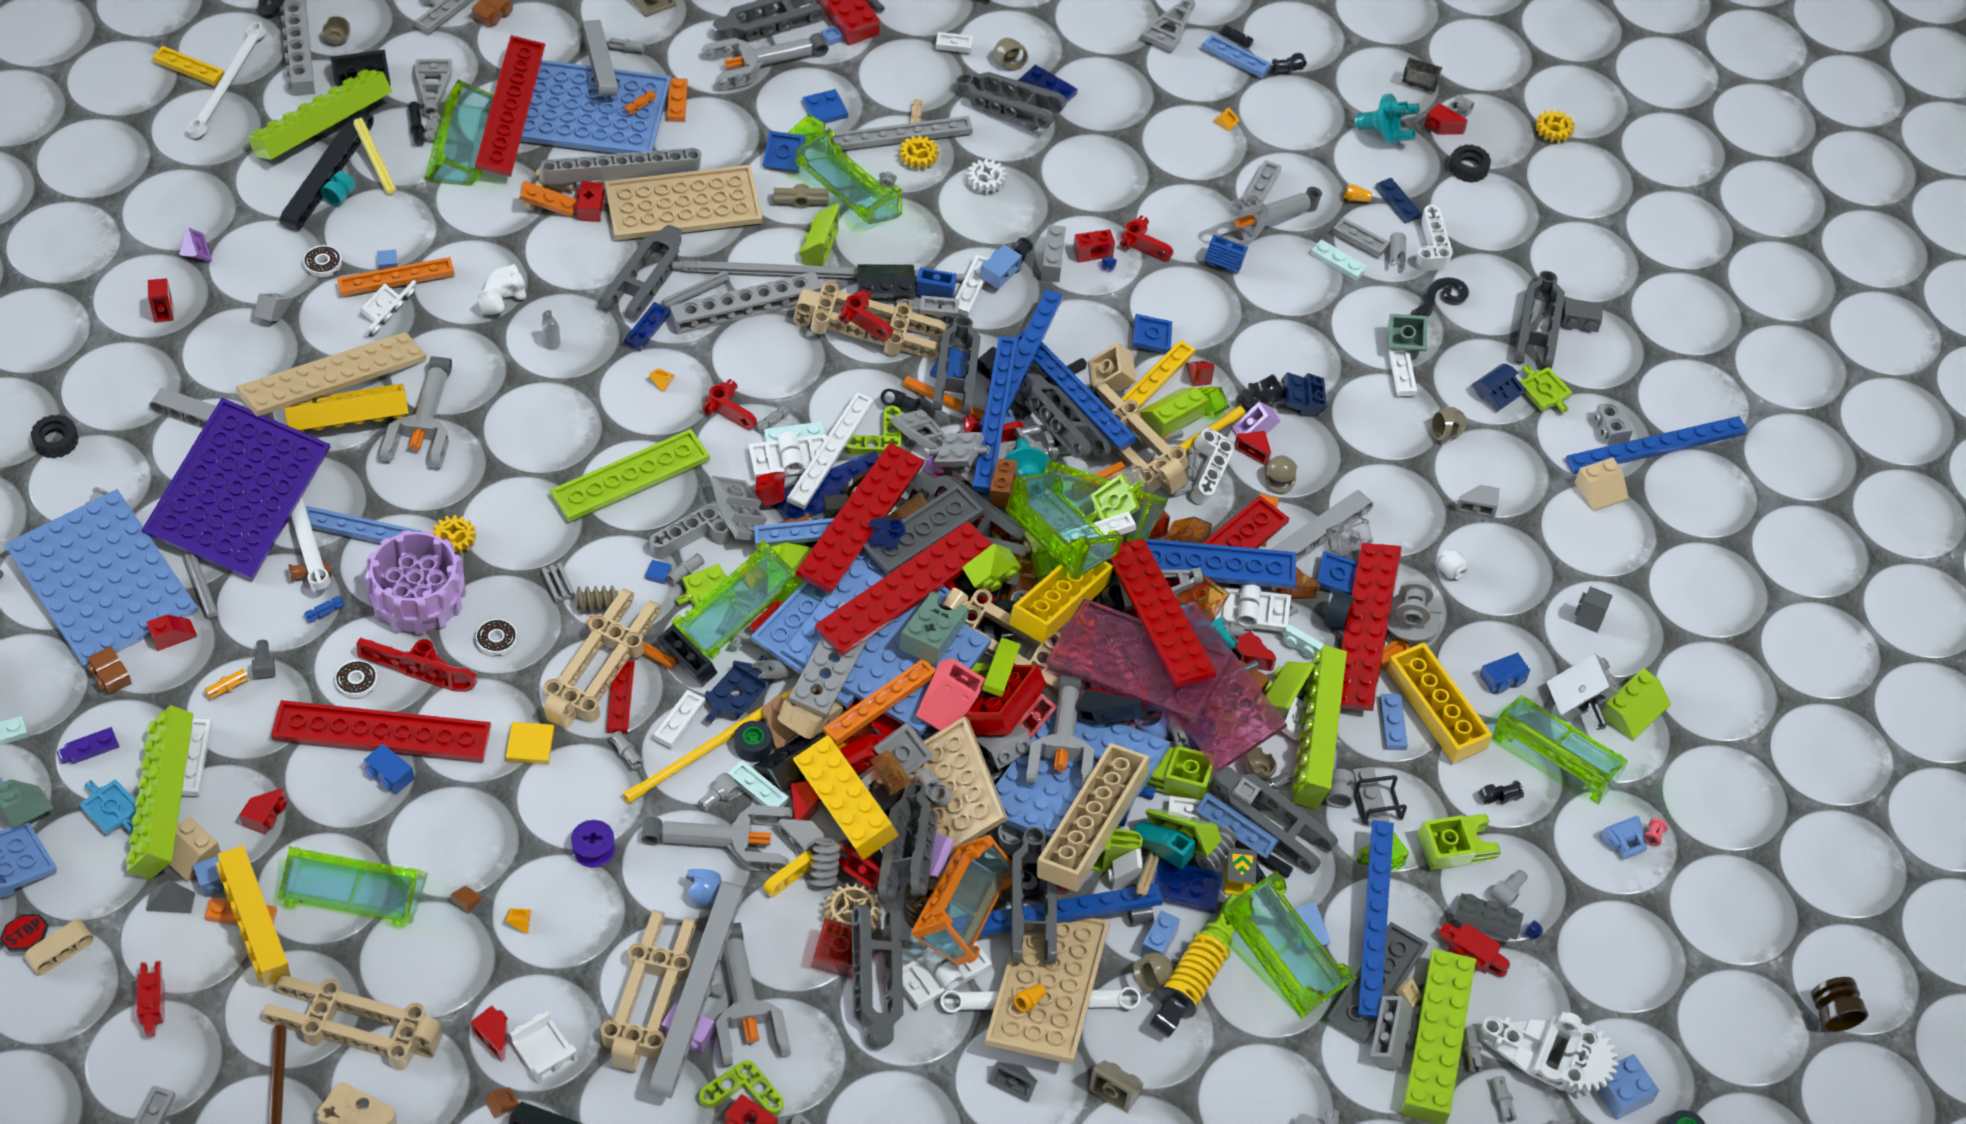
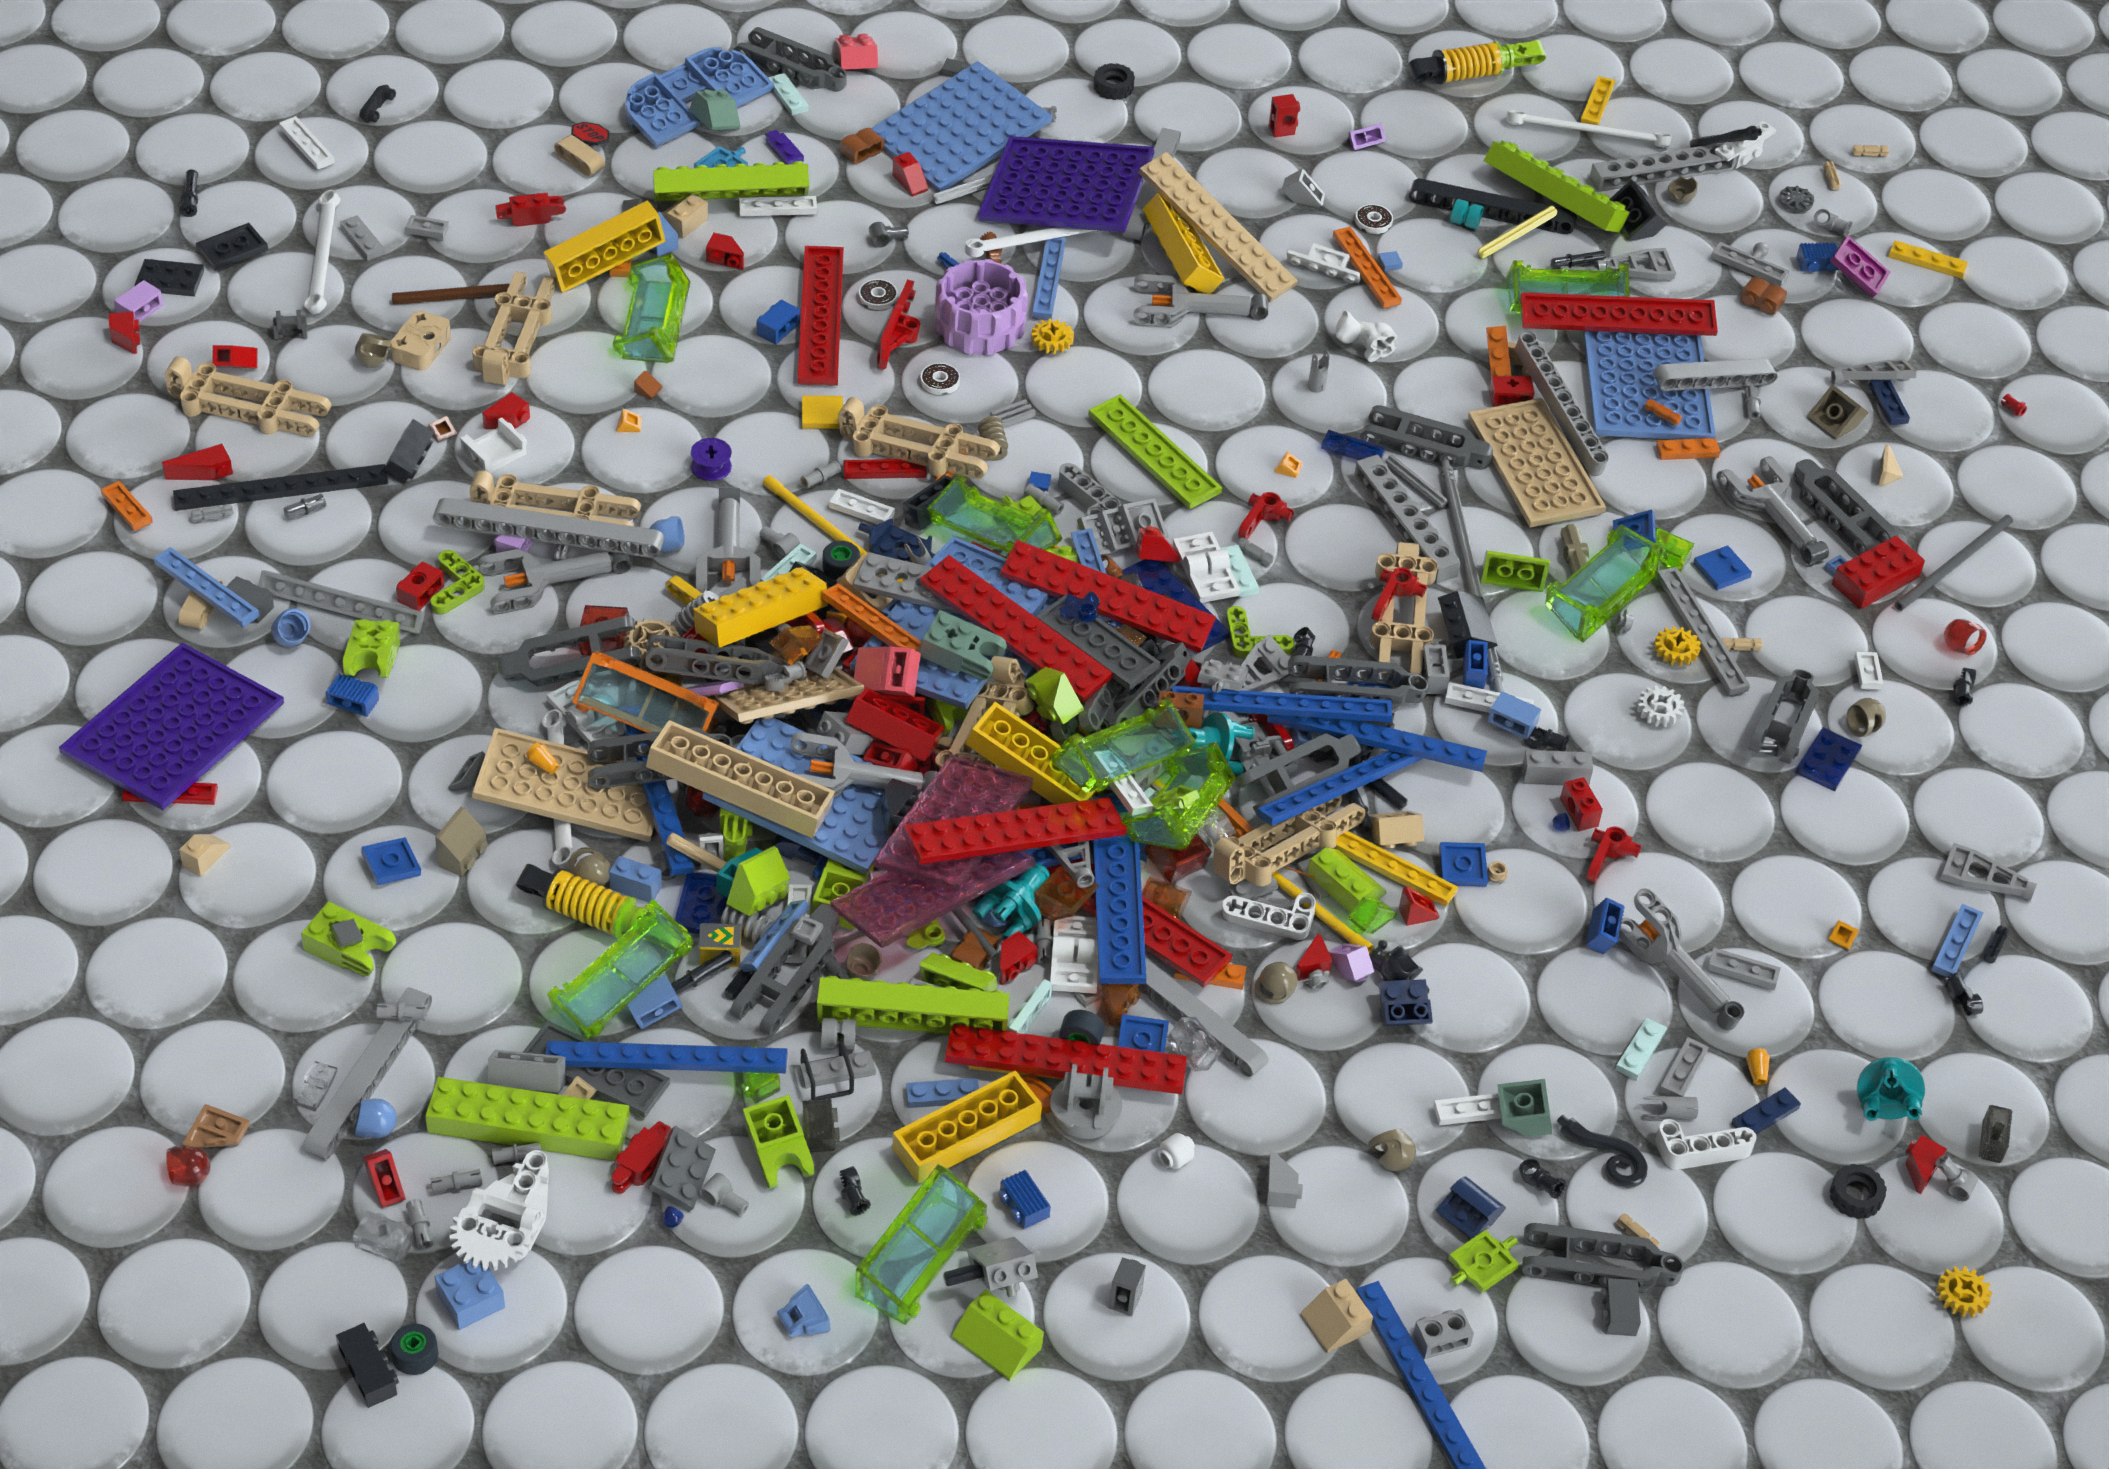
camera: 85 degrees right, 5 degrees down
light orange pin [204,668,249,700] -> none
white tile [787,392,874,510] -> none
lime tile [982,637,1021,697] -> none
coral bush [1643,818,1668,846] -> none
none -> clear smoke brick [802,1099,840,1152]
none -> light grey plate [1305,970,1330,990]
none -> piece [1408,40,1546,85]
none -> tan plate [1487,861,1508,882]
none -> black connector [1519,1159,1567,1199]
none -> tan axle [1616,1213,1660,1247]

